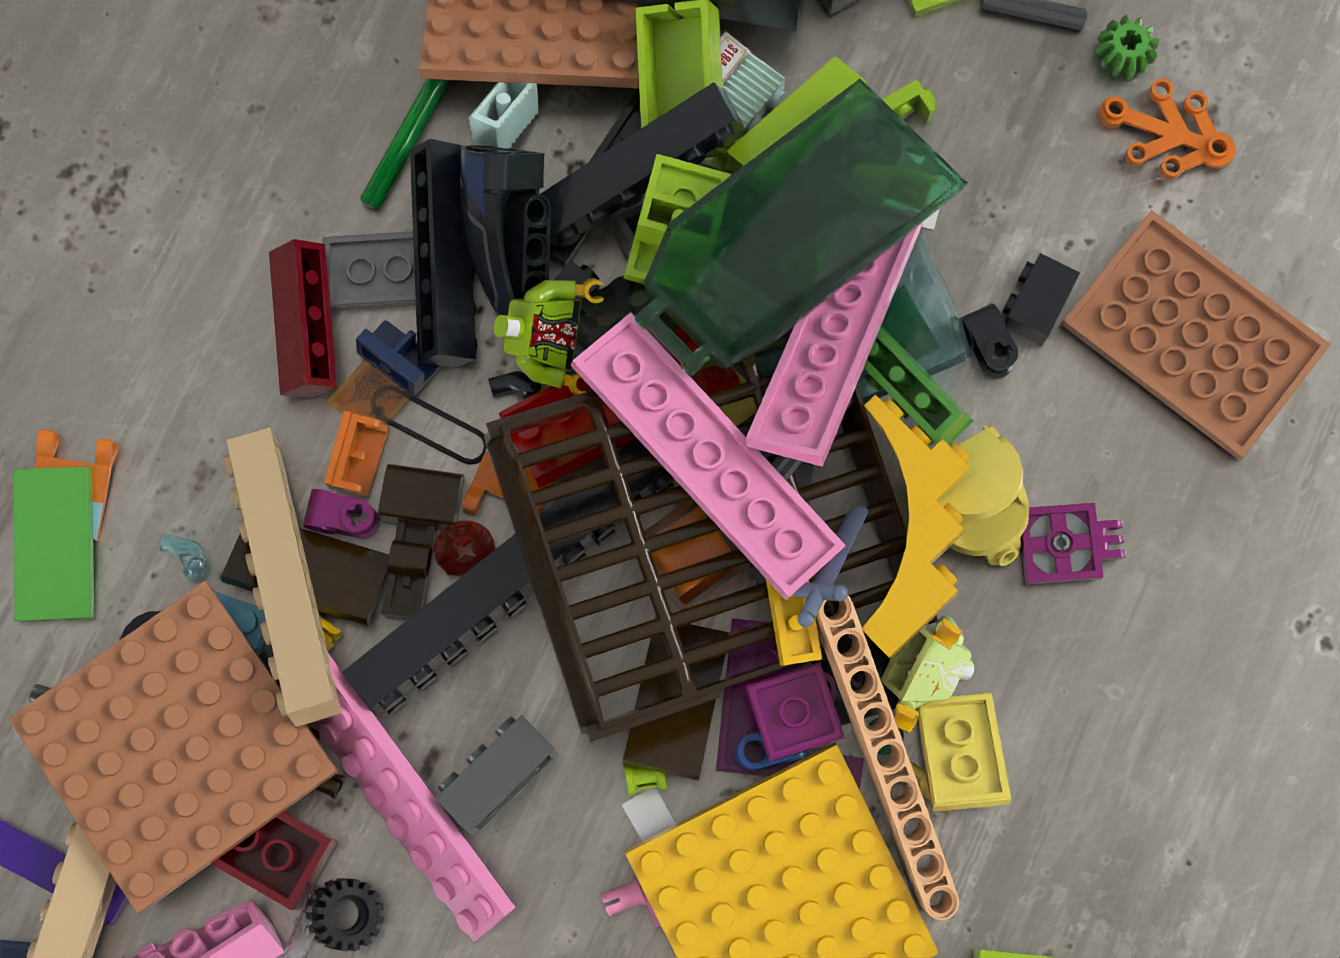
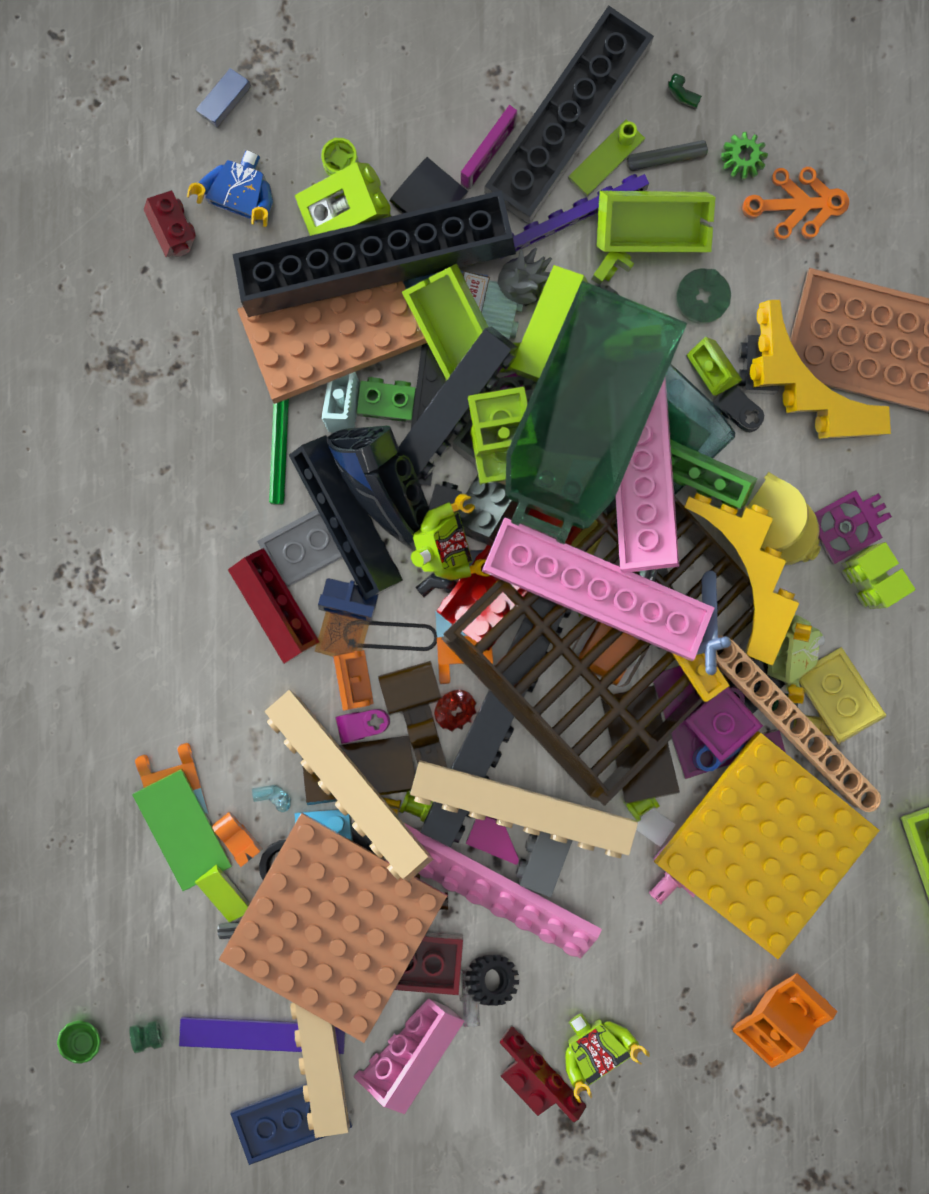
camera: 25 degrees left, 10 degrees up
none -> lime slope [195,864,250,923]
none -> orange leg [212,812,263,867]
none -> bright green brick [357,377,416,423]
none -> lime bush [399,791,433,822]
none -> tan brick [410,760,638,858]
none -> dark pink slope [466,816,519,865]
none -> dark grey hair [497,248,552,306]
none -> dark purple plate [500,174,649,260]
none -> lime piece [597,191,716,252]
none -> clear green plate [676,268,731,324]
none -> lime slope [687,337,742,396]
none -> yellow arch [750,300,891,439]
none -> lime piece [841,542,916,609]

